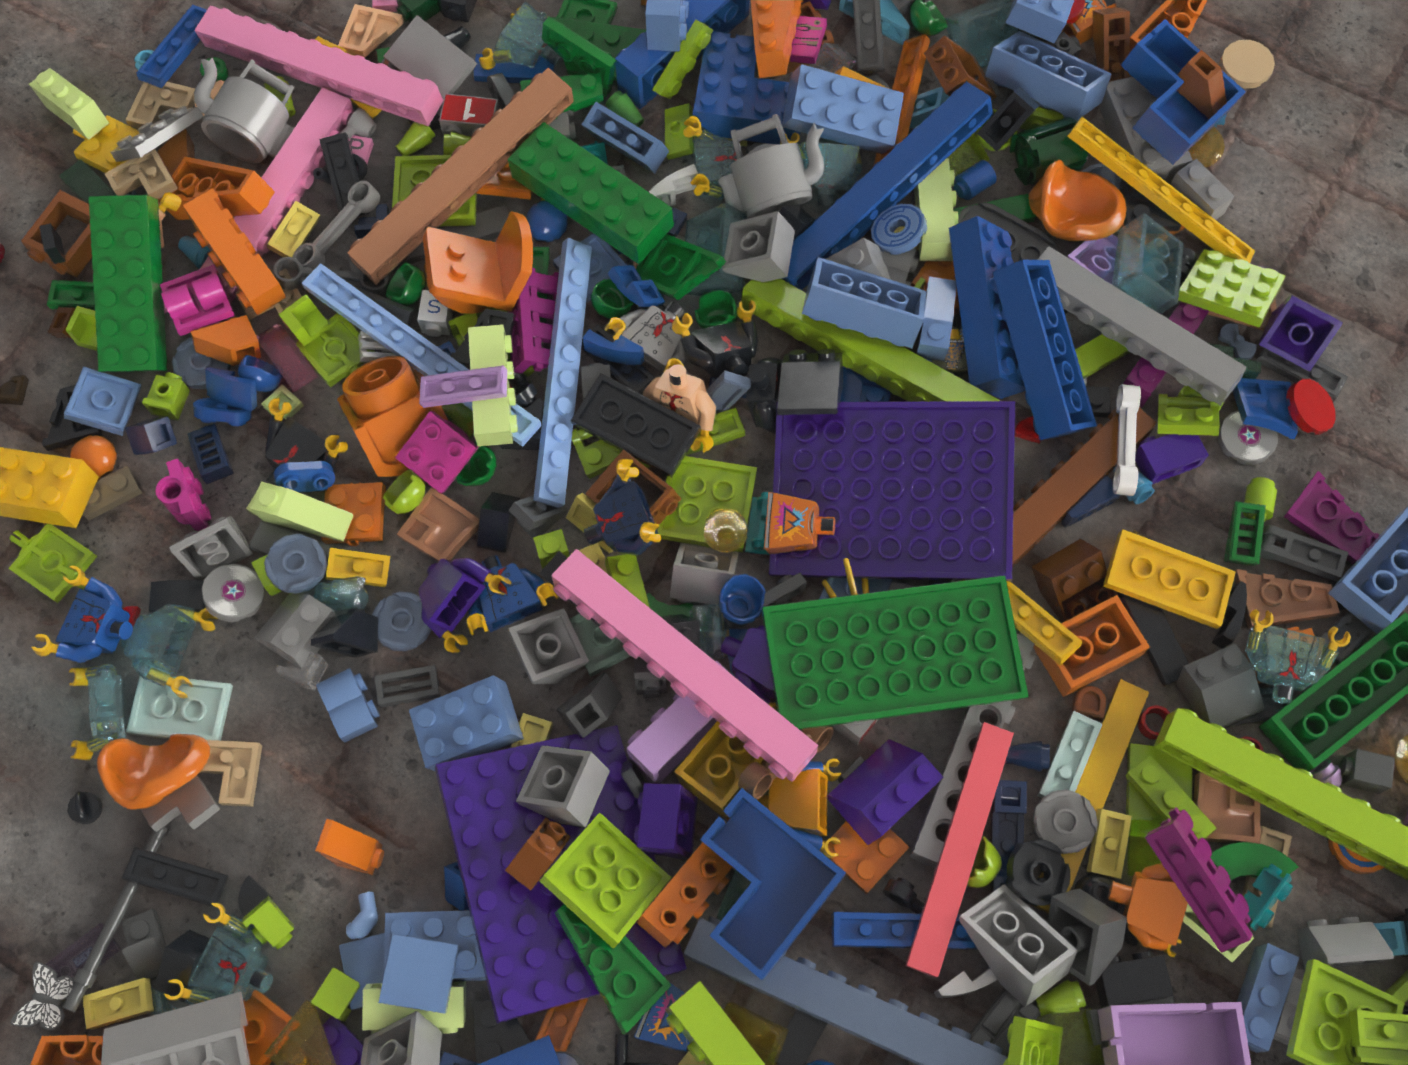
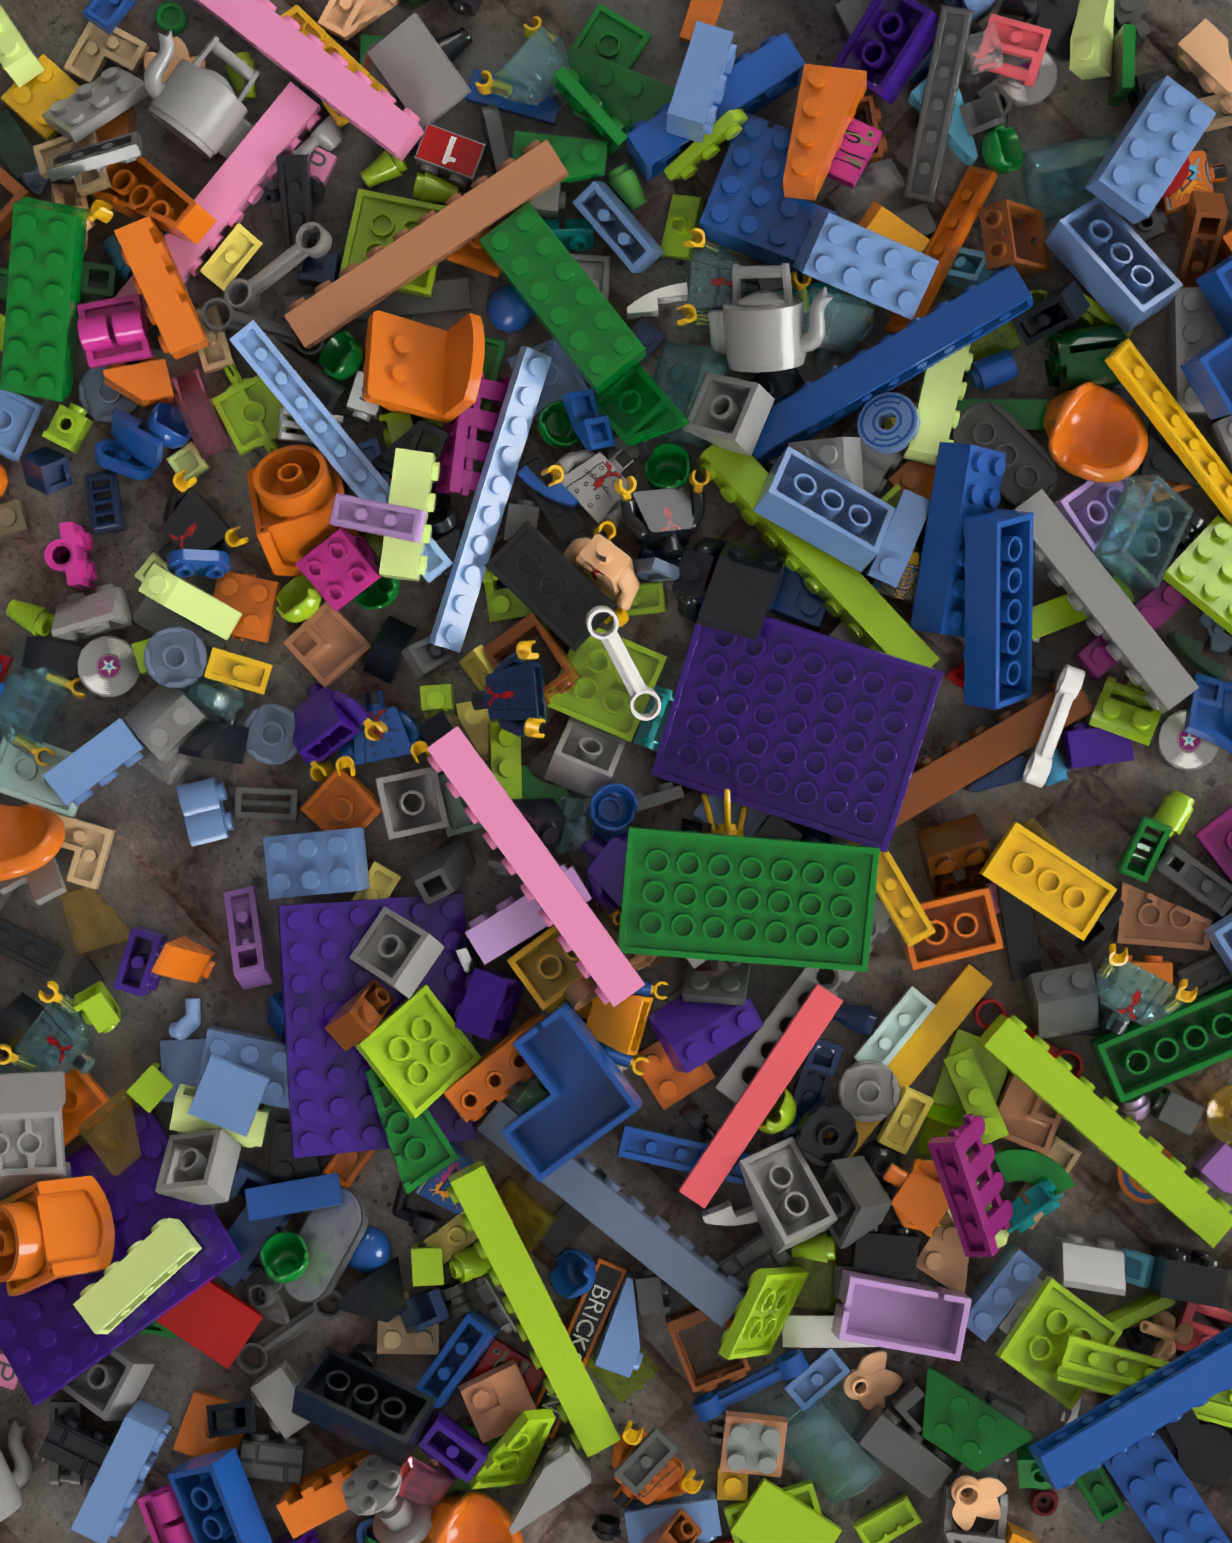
camera: 10 degrees right, 20 degrees up
lime panel [278,295,330,346] -> none
clear yellow plate [704,509,748,553] -> none
orange torso [764,492,835,554] -> none
dark orange tile [1071,686,1106,721] -> none
none -> lime cone [6,599,55,637]
none -> medium blue brick [43,718,146,806]
none -> dark grey plate [46,131,143,182]
none -> clear yellow wing [60,888,132,955]
none -> dark green brick [81,261,116,302]
none -> dark purple brick [113,925,169,997]
none -> medium lavender slope [224,886,274,990]
none -> orange plate [300,768,382,831]
none -> white piece [586,605,661,721]
none -> dark grey plate [682,961,751,1006]
none -> light nougat wing [916,1212,969,1293]

